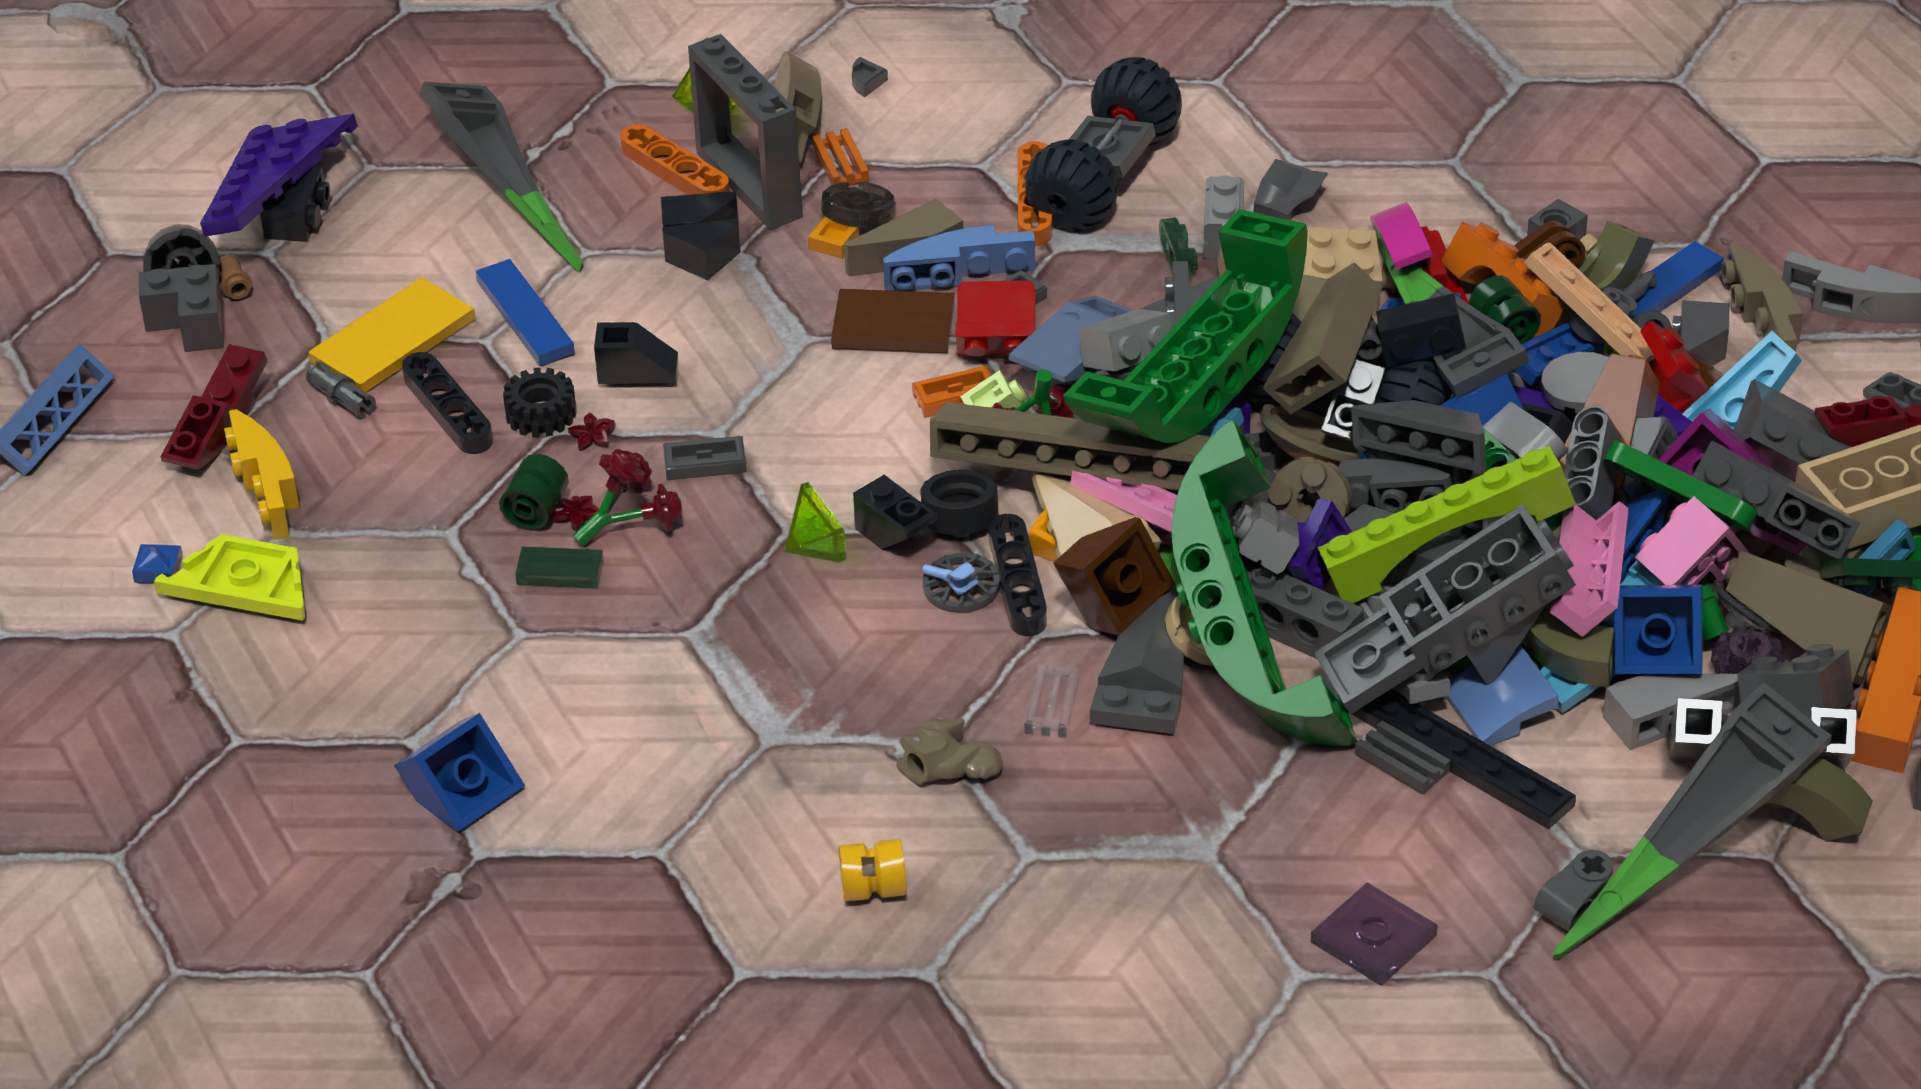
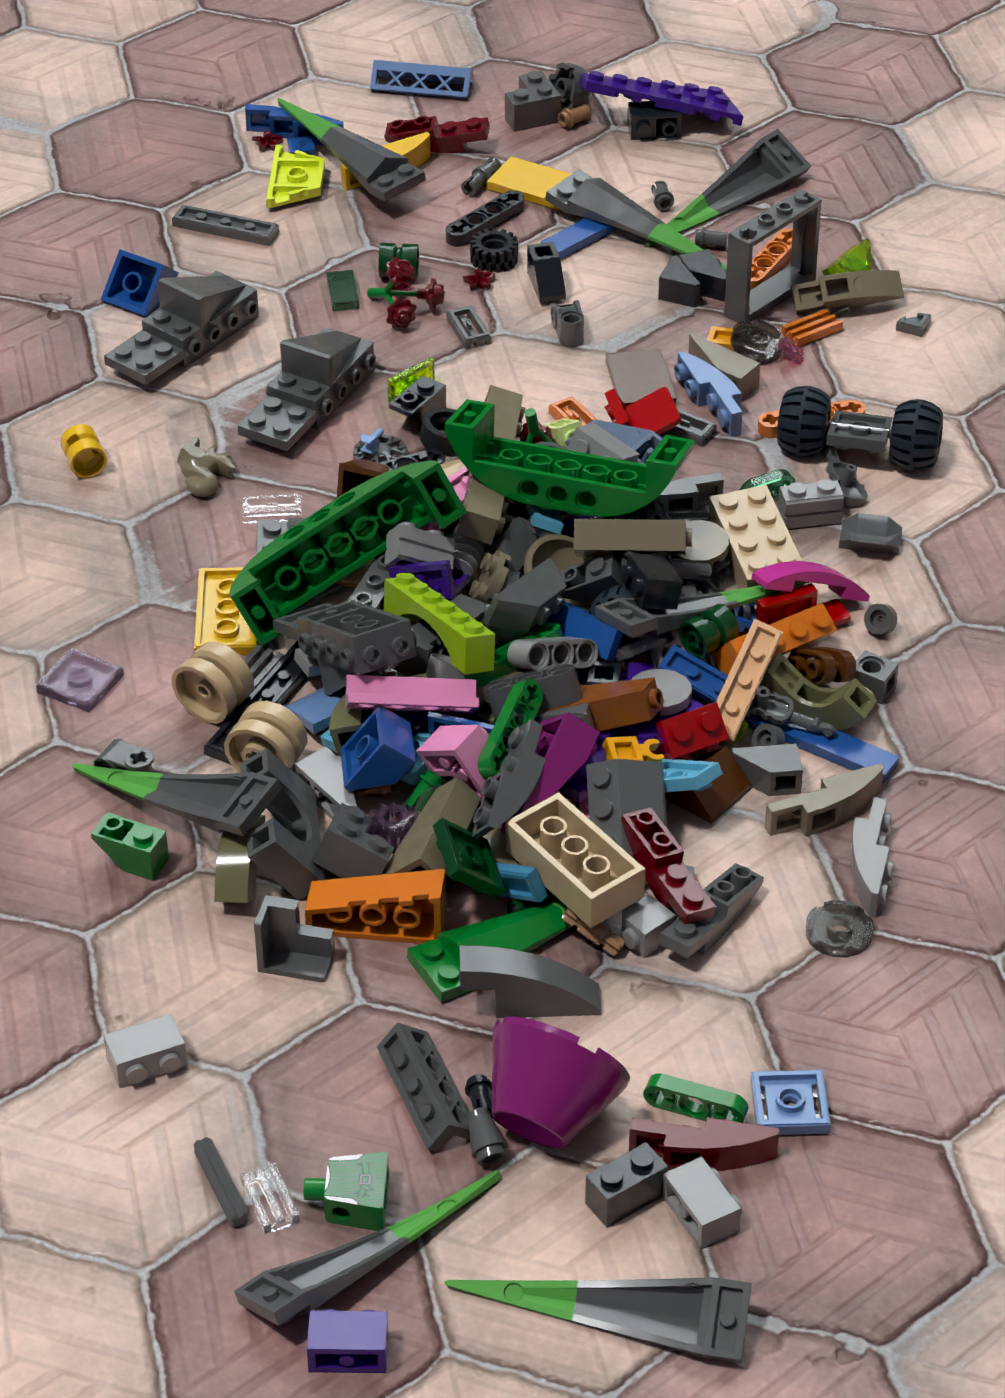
camera: 75 degrees right, 0 degrees up
none -> green slope [91,812,169,881]
none -> dark grey wedge [104,271,259,385]
none -> tan wheel [171,641,254,724]
none -> dark grey tile [172,205,279,246]
none -> yellow tile [194,567,257,655]
none -> tan wheel [224,701,308,773]
none -> dark grey wedge [238,327,376,451]
none -> blue slope [245,104,344,146]
none -> dark red plant [252,131,283,150]
none -> dark grey plate [278,98,426,202]
none -> dark grey plate [545,169,727,272]
none -> dark grey piece [550,300,584,347]
none -> light orange plate [602,736,664,762]
none -> dark grey pin [651,181,674,211]
none -> dark grey pin [695,227,728,249]
none -> clear pink plant [777,337,804,364]
none -> dark grey piece [824,437,868,507]
none -> dark grey tile [864,604,897,635]

